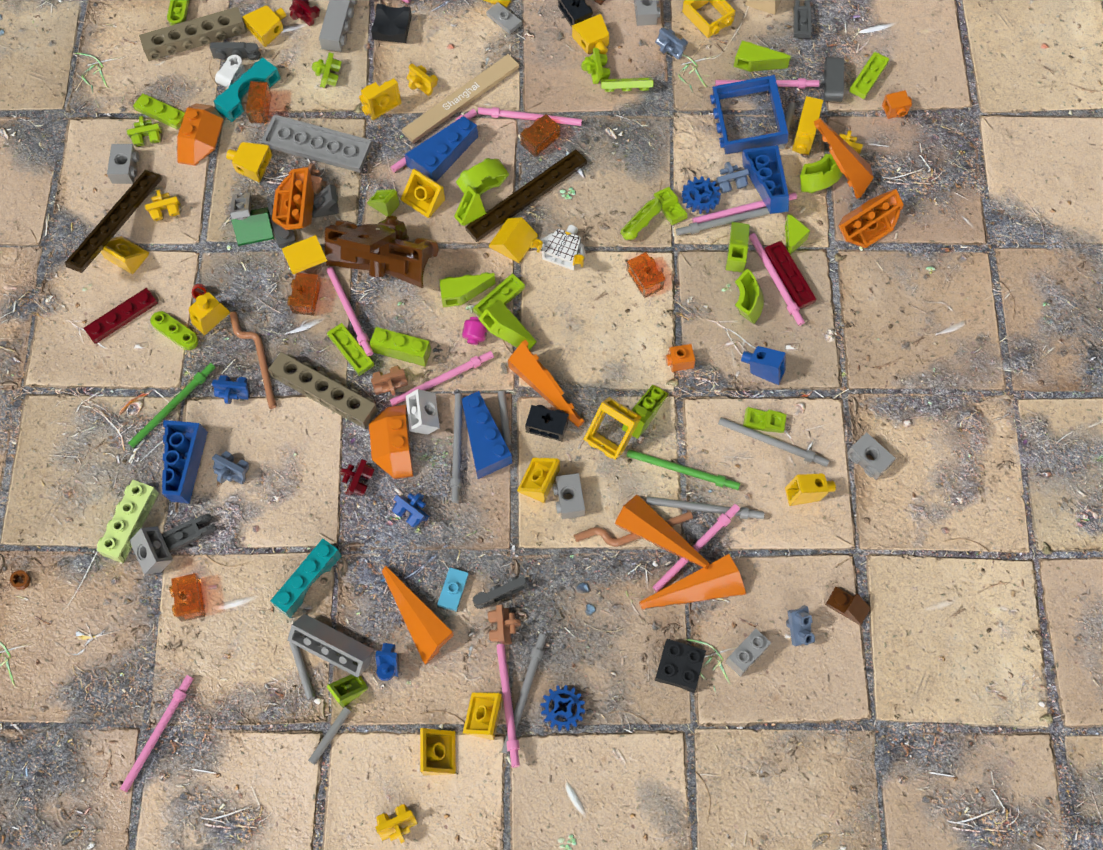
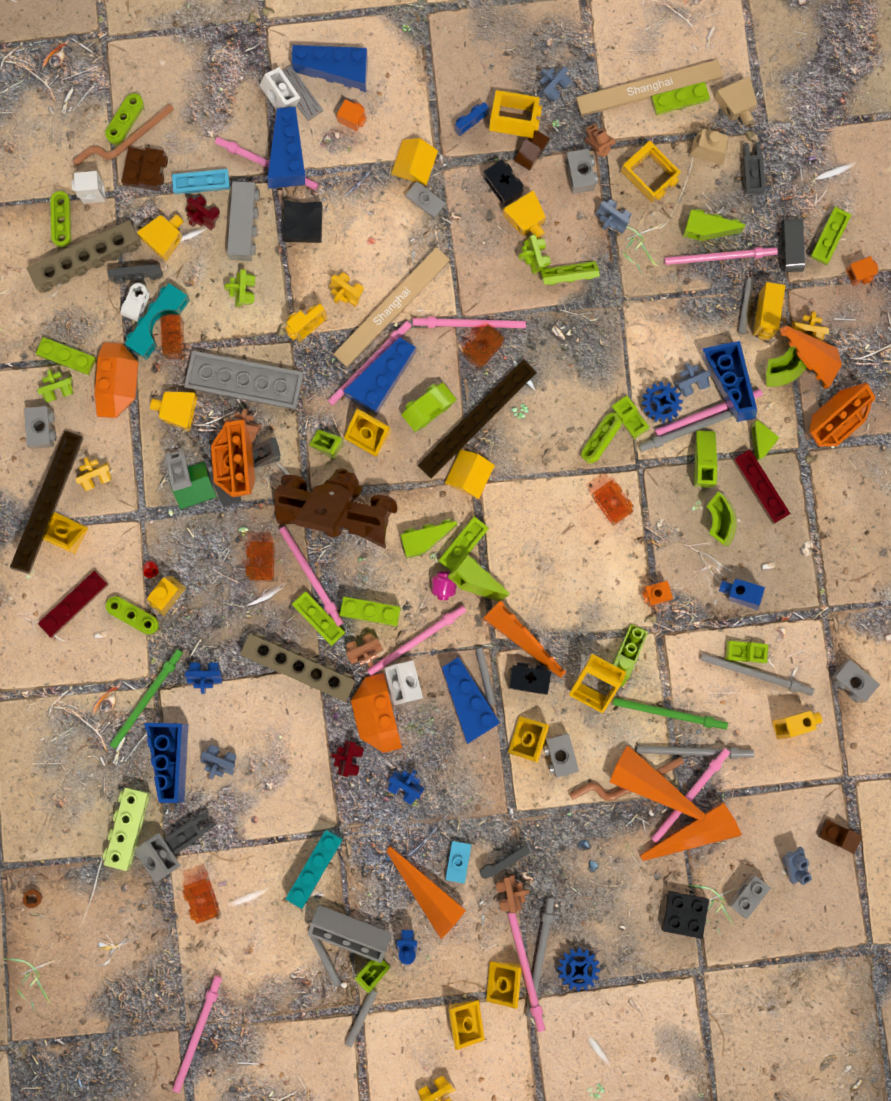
camera: 10 degrees left, 15 degrees up
nougat piece [230,312,276,409] -> none
yellow slope [282,235,327,275] -> none
light grey bar [450,393,463,503] -> none
lime slope [454,185,486,226] -> none
white torso [530,225,586,271] -> none
blue window [710,75,788,155] -> none
bright pink bar [749,233,805,326] -> none

